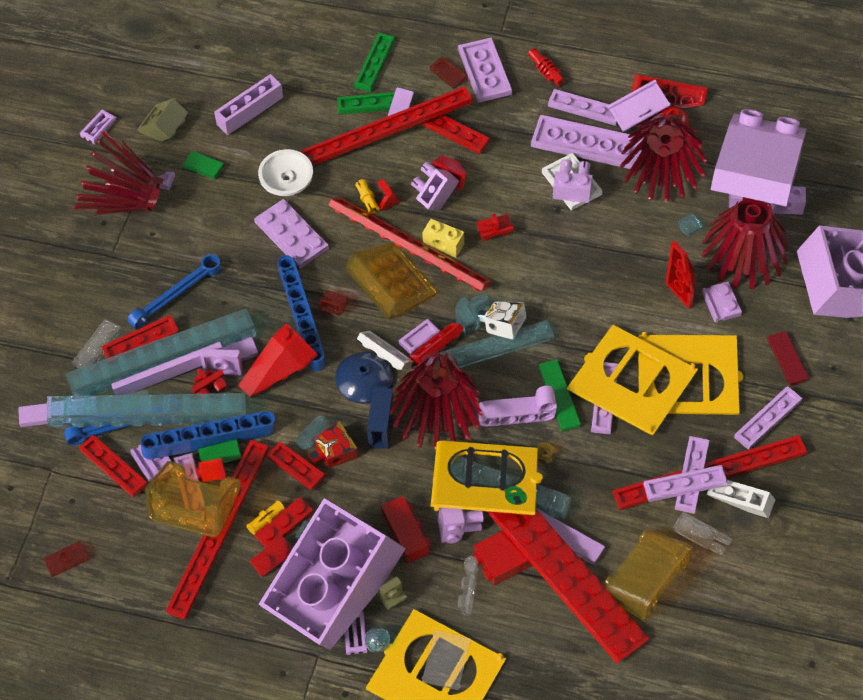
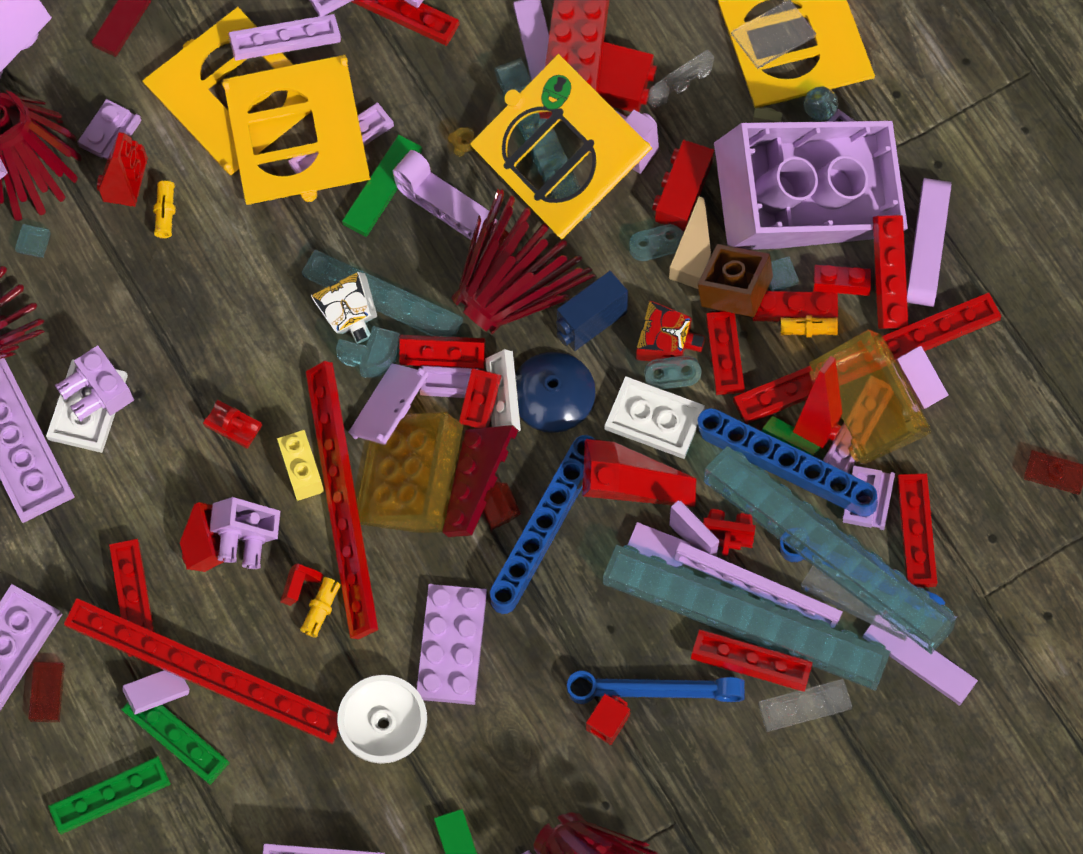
camera: 135 degrees left, 10 degrees up
none -> yellow pin [153,181,176,238]
none -> lavender plate [229,14,341,61]
none -> lavender door [349,363,429,445]
none -> dark red wing [442,425,519,537]
none -> red plate [459,368,502,428]
none -> red brick [586,694,630,745]
none -> white plate [605,376,705,459]
none -> clear light blue plate [629,224,683,261]
none -> tan slope [669,196,711,289]
none -> reddish brown brick [698,244,773,317]
none -> red plate [873,215,908,329]
none -> lavender tile [895,346,948,409]
none -> lavender beam [907,178,951,307]

